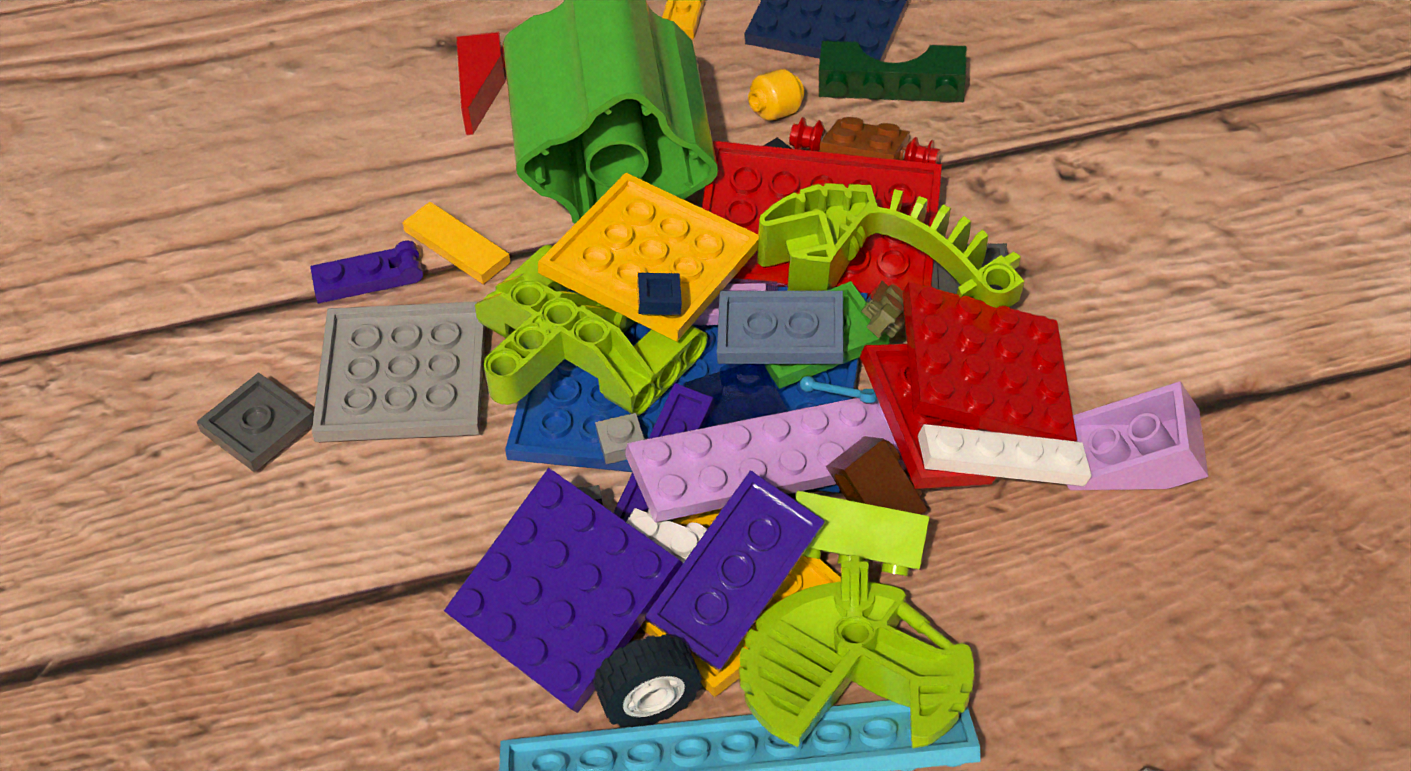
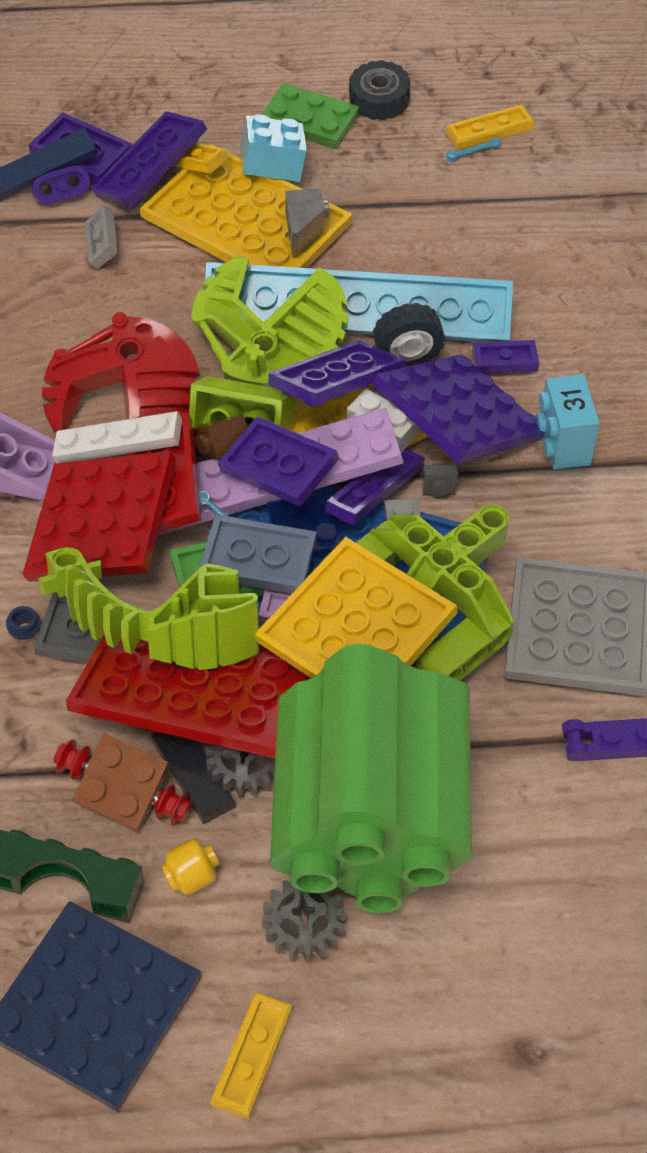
camera: 175 degrees left, 5 degrees up
yellow tile [402,202,511,284] -> none
red slope [457,32,505,135] -> none
dark blue plate [637,273,682,315] -> none
olive hinge [861,281,905,338] -> none
none -> dark blue plate [6,606,41,640]
none -> red piece [42,312,200,433]
none -> dark purple plate [218,417,339,507]
none -> dark purple plate [472,340,539,374]
none -> medium azure brick [536,374,600,470]

